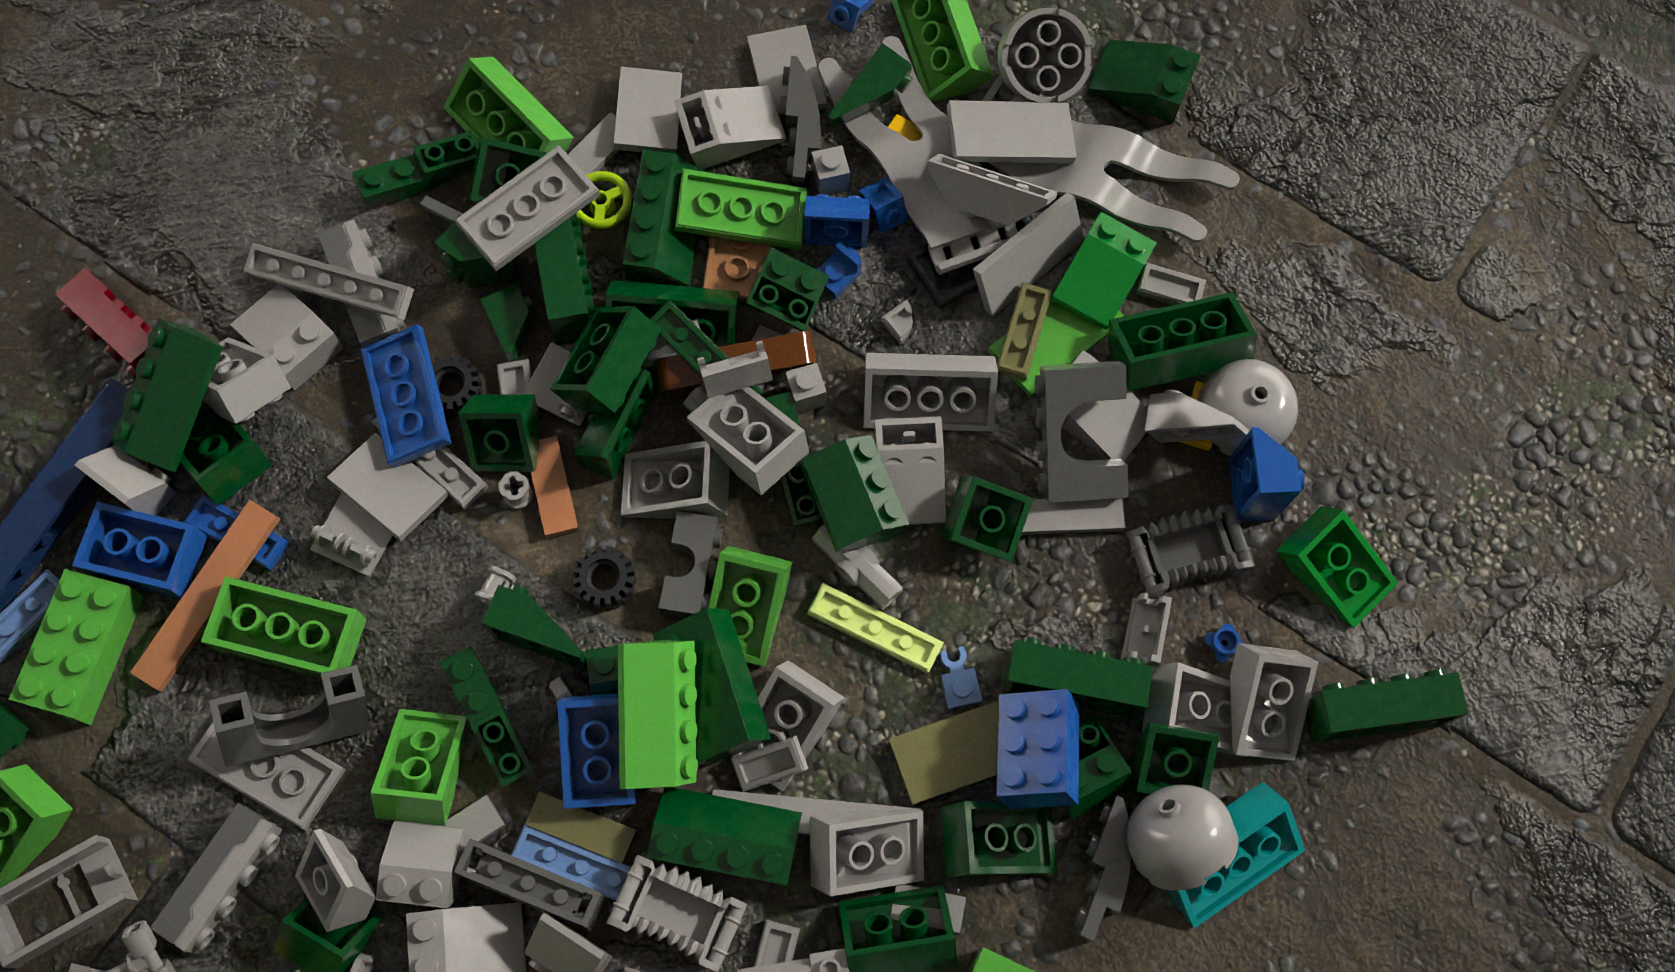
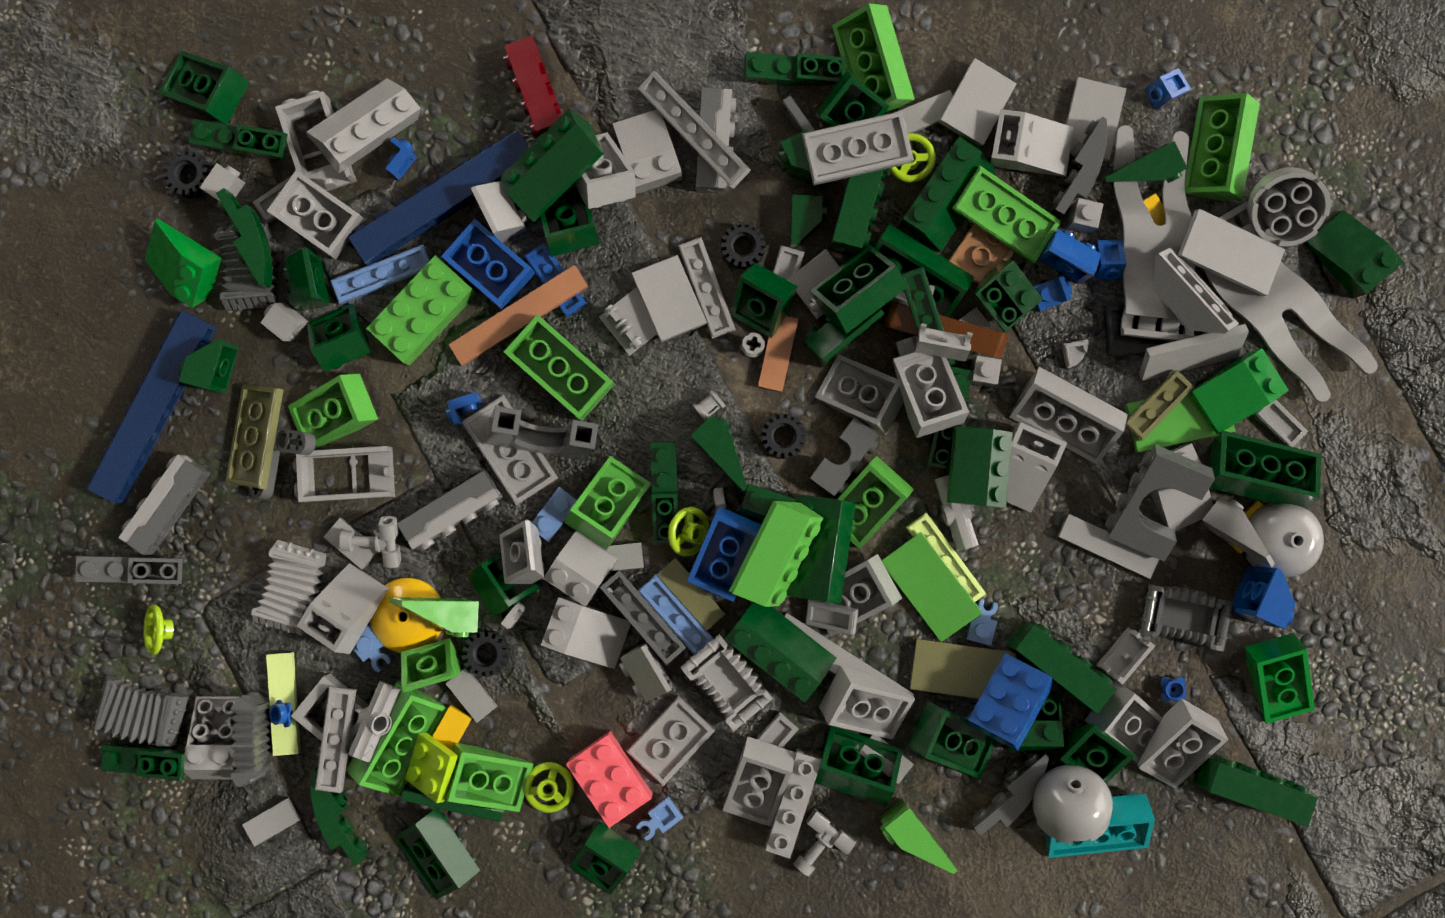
camera: 30 degrees right, 15 degrees up
blue tile [361,324,452,468] -> none
dark green slope [940,476,1033,562] -> none
none -> blue bracket [445,392,482,427]
none -> medium blue plate [532,487,577,542]
none -> lime piece [668,507,710,557]
none -> bright green tile [881,531,982,642]

